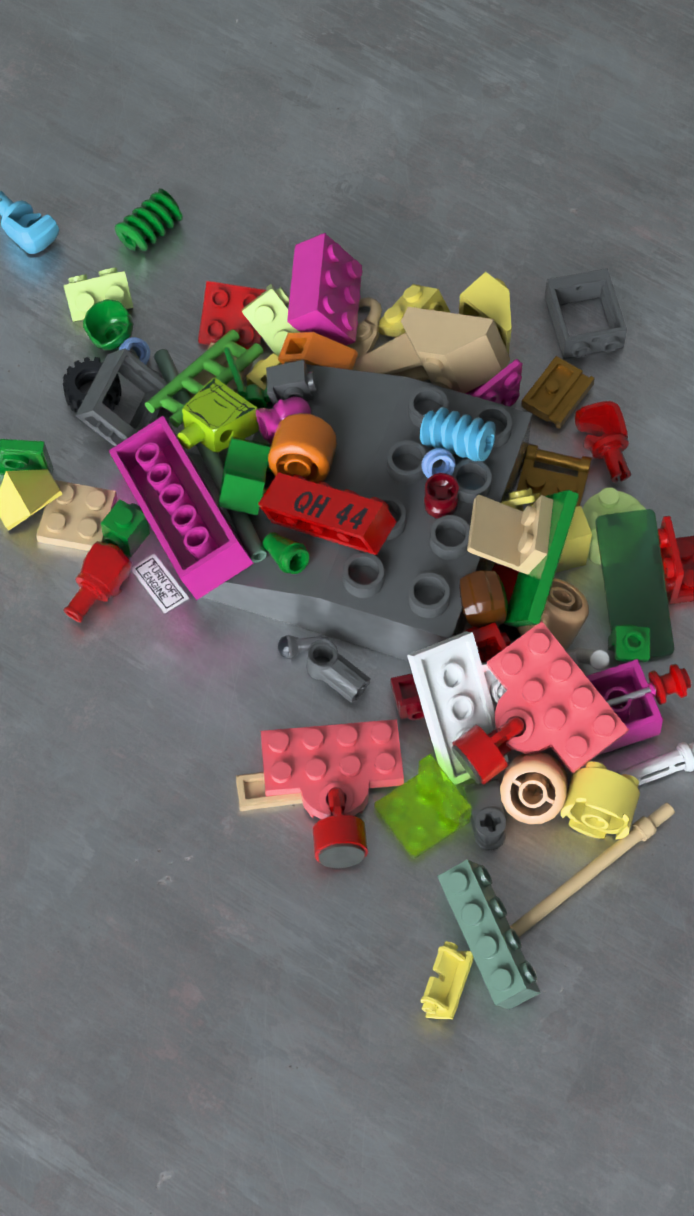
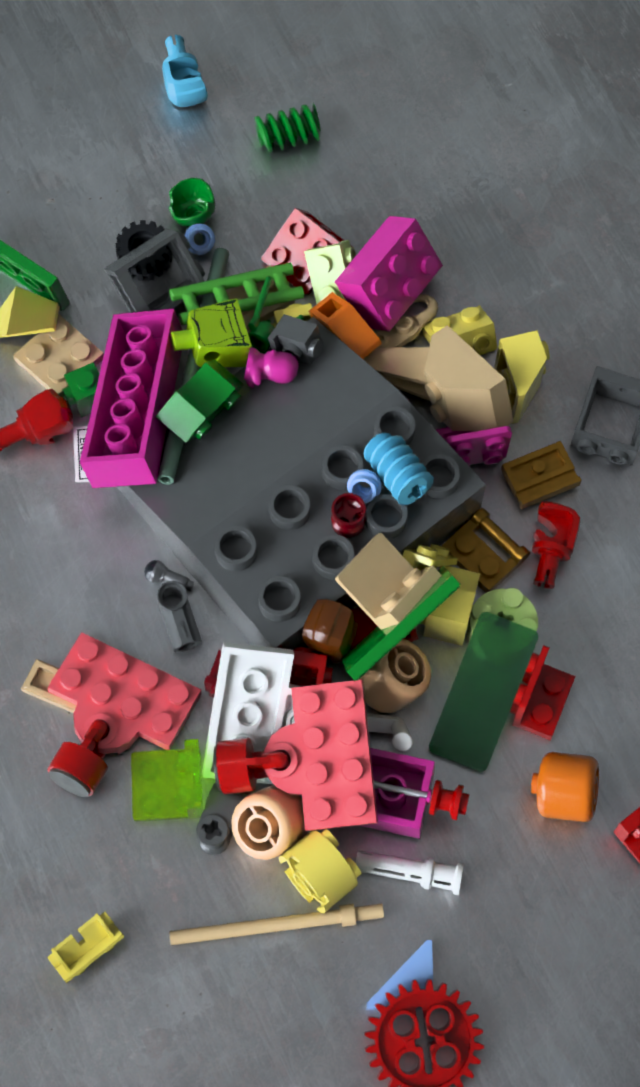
camera: 30 degrees right, 5 degrees up
yellowish green bracket [64,267,134,322] -> none
red brick [258,472,397,555] -> none
green cone [263,532,309,574] -> none
orange head [268,413,337,484] -> none
sand green brick [437,859,541,1009] -> none
green bracket [608,624,650,662] -> none

